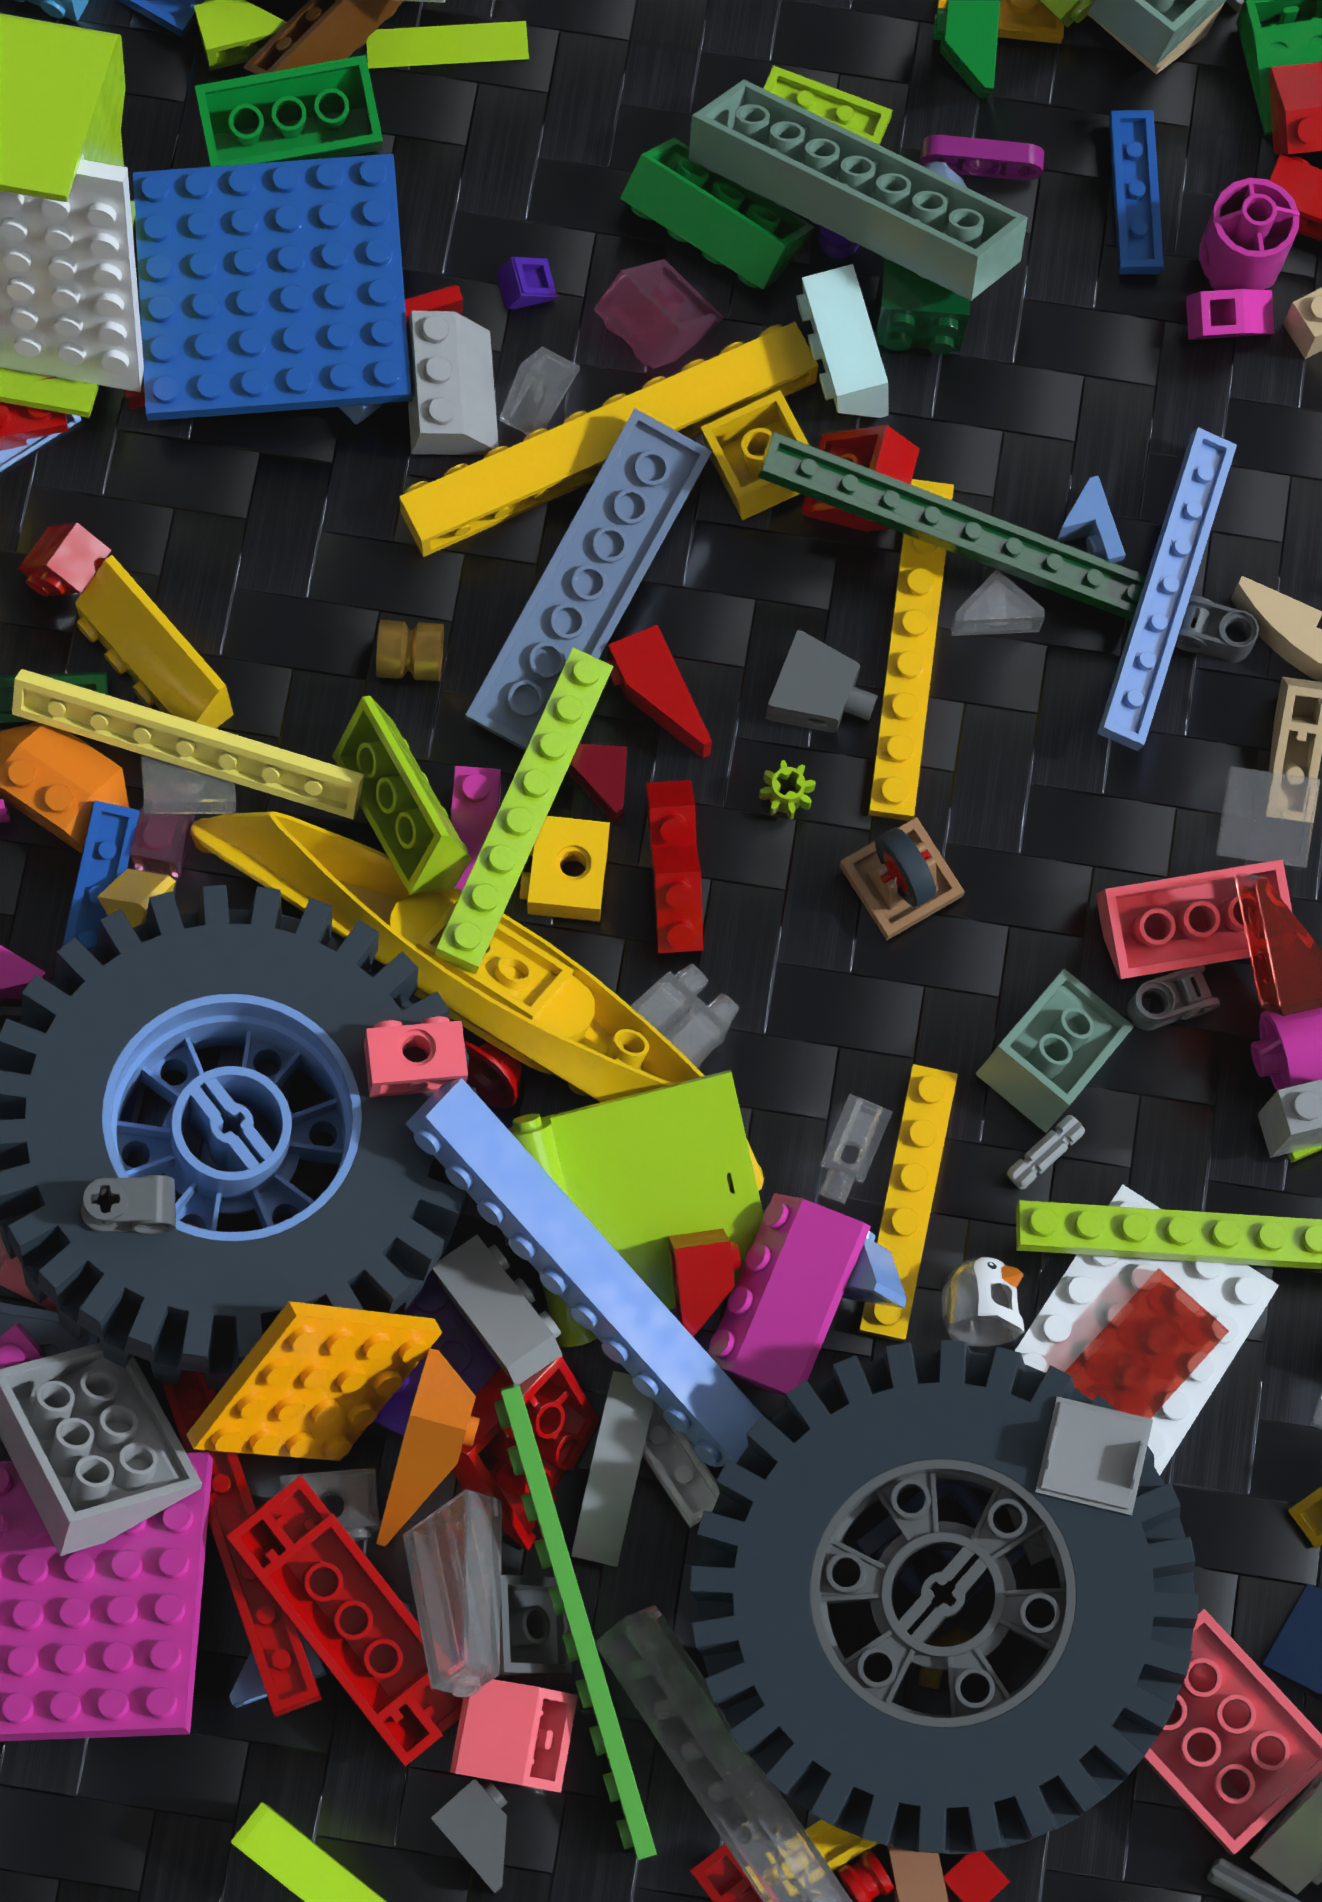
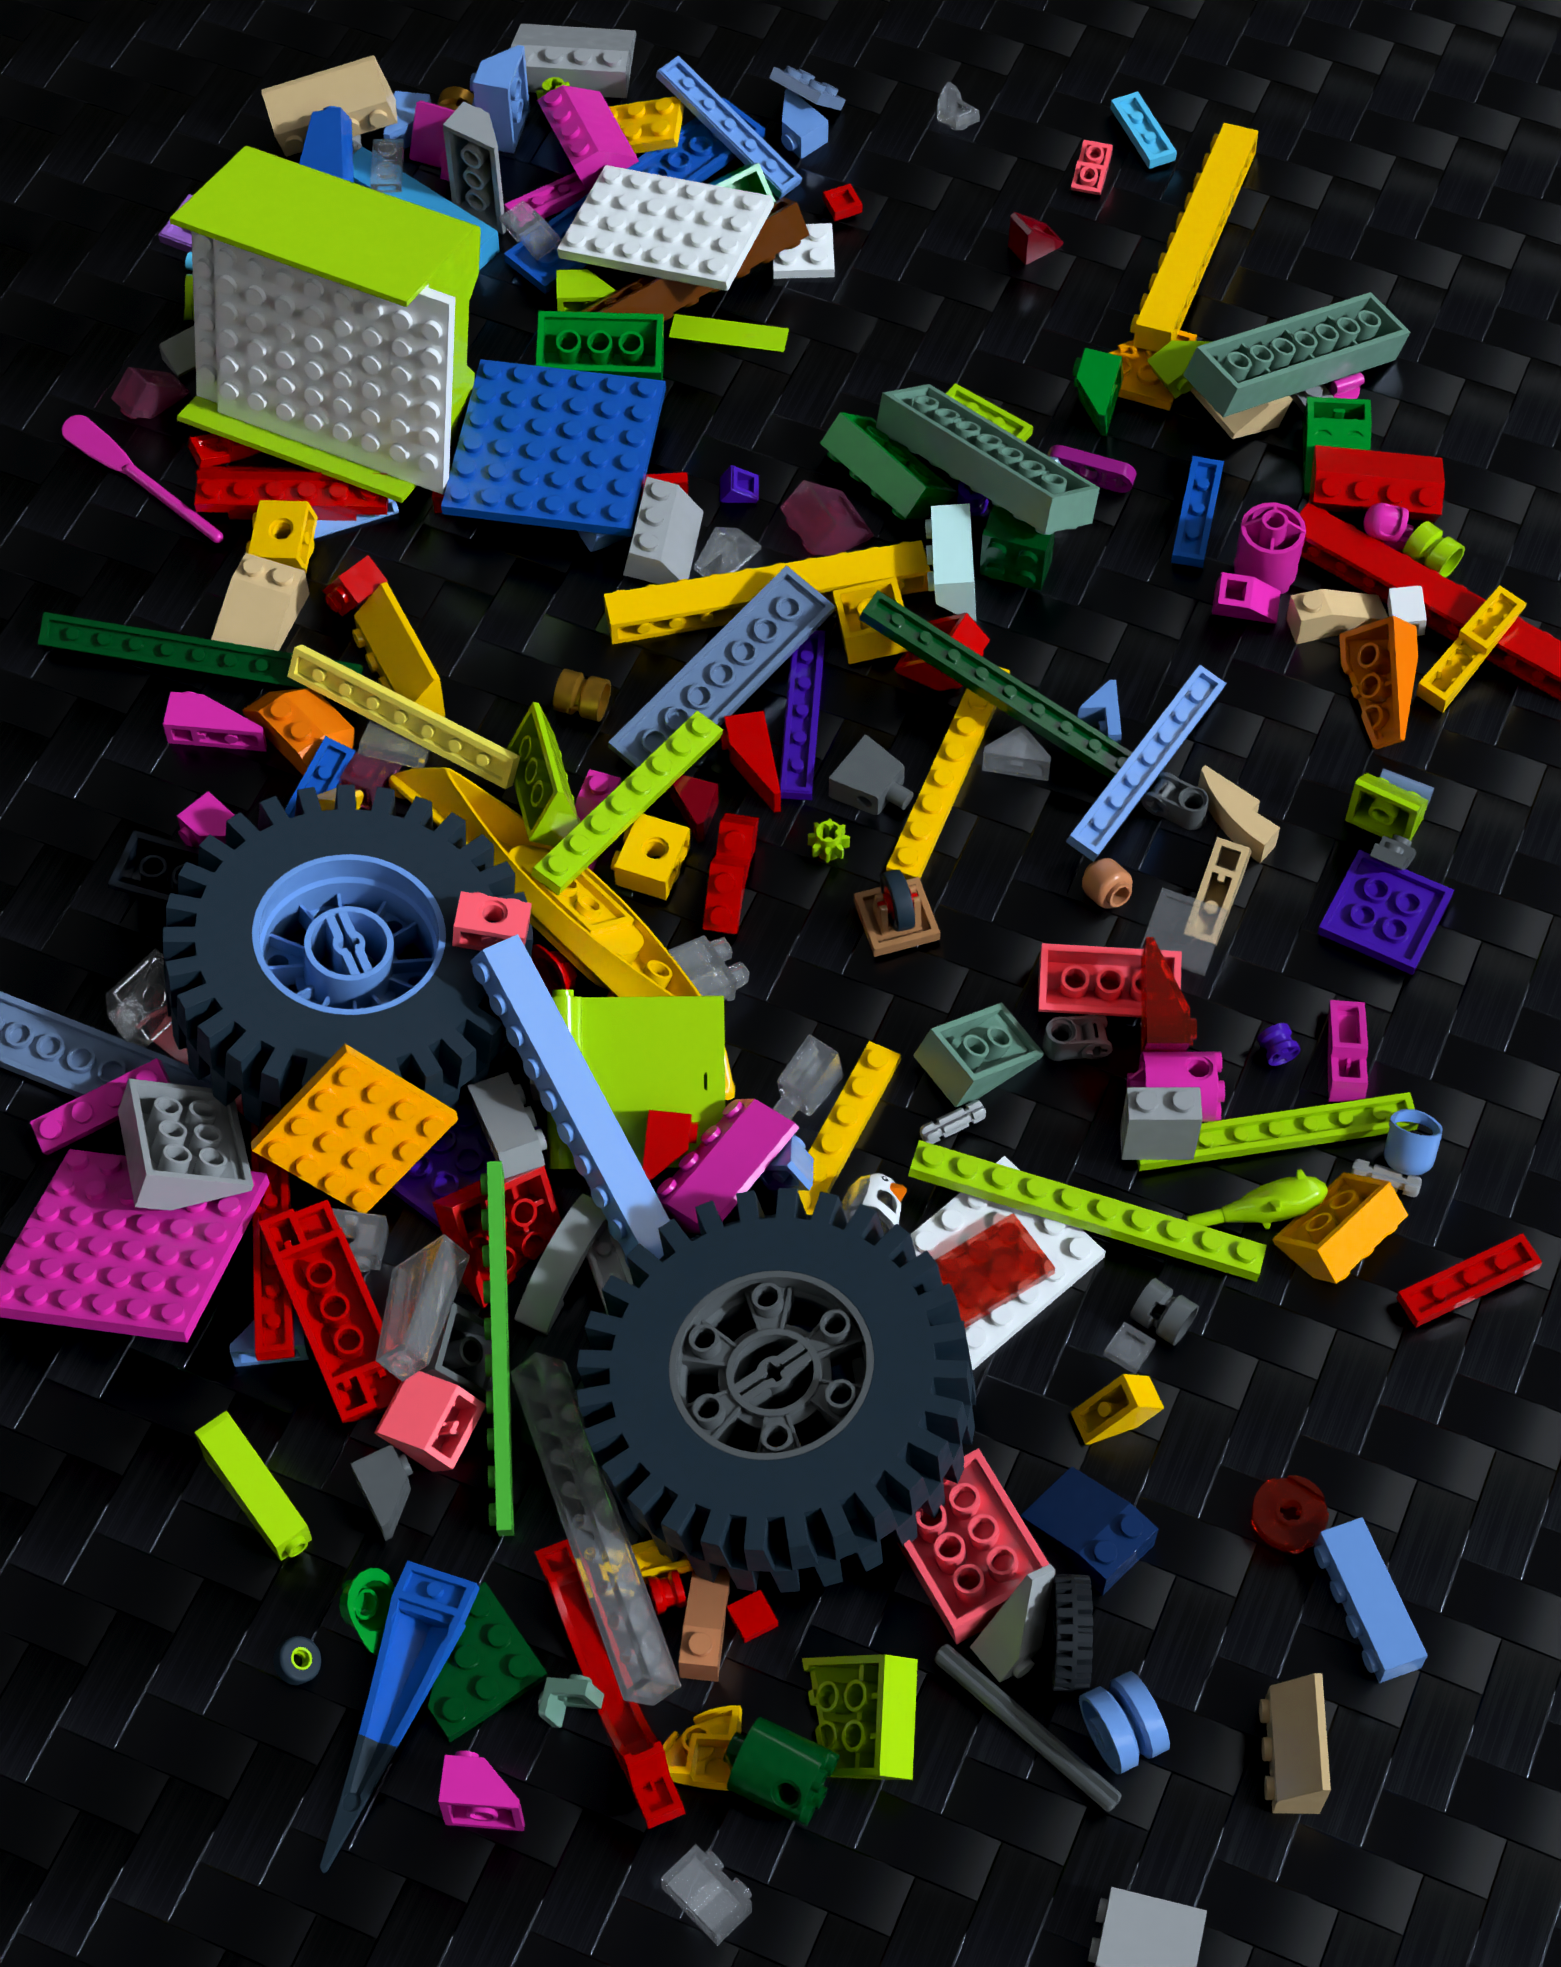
camera: 20 degrees right, 15 degrees down
dark grey piece [81,1175,176,1234] -> none
orange wedge [376,1348,480,1546] -> none
light grey piece [1035,1396,1153,1516] -> none
none -> dark purple tile [779,630,825,800]
none -> nougat head [1082,858,1133,909]

